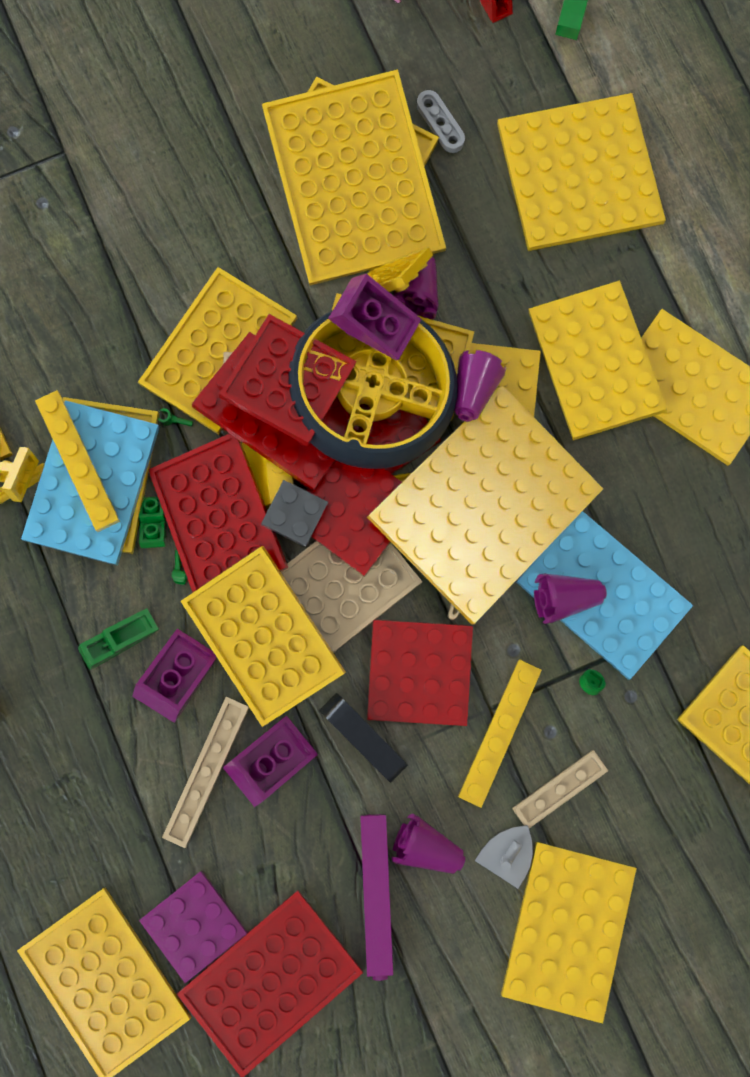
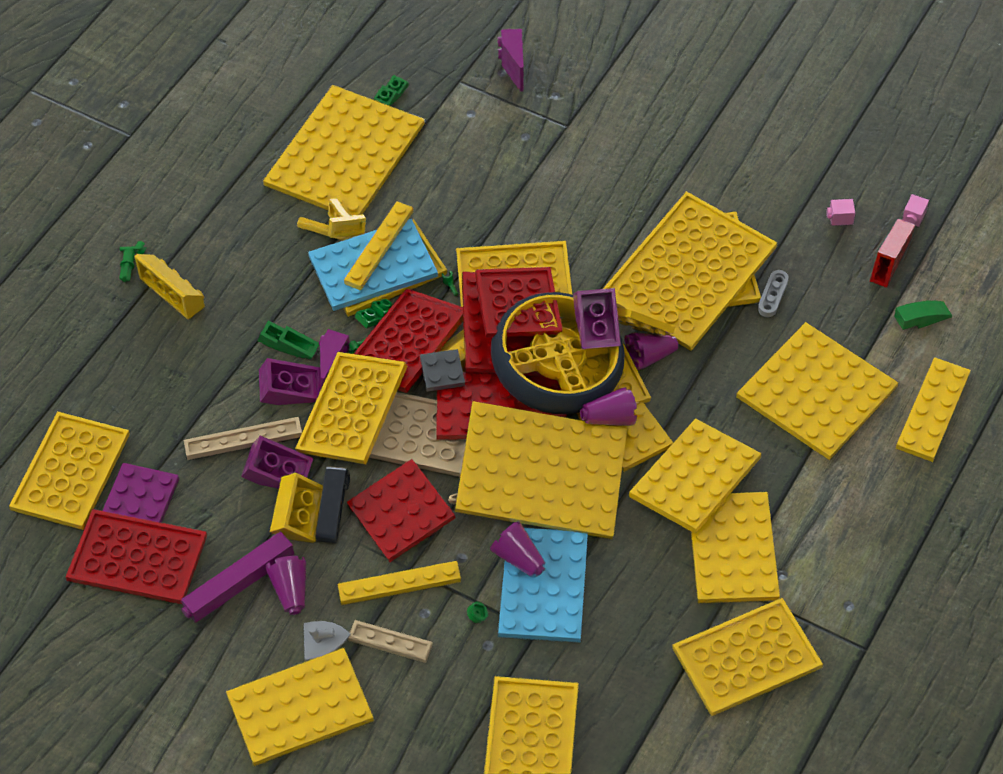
camera: 55 degrees right, 25 degrees down
none -> yellow slope [270,473,323,543]
none -> magenta slope [319,329,350,386]
none -> yellow plate [895,357,971,462]

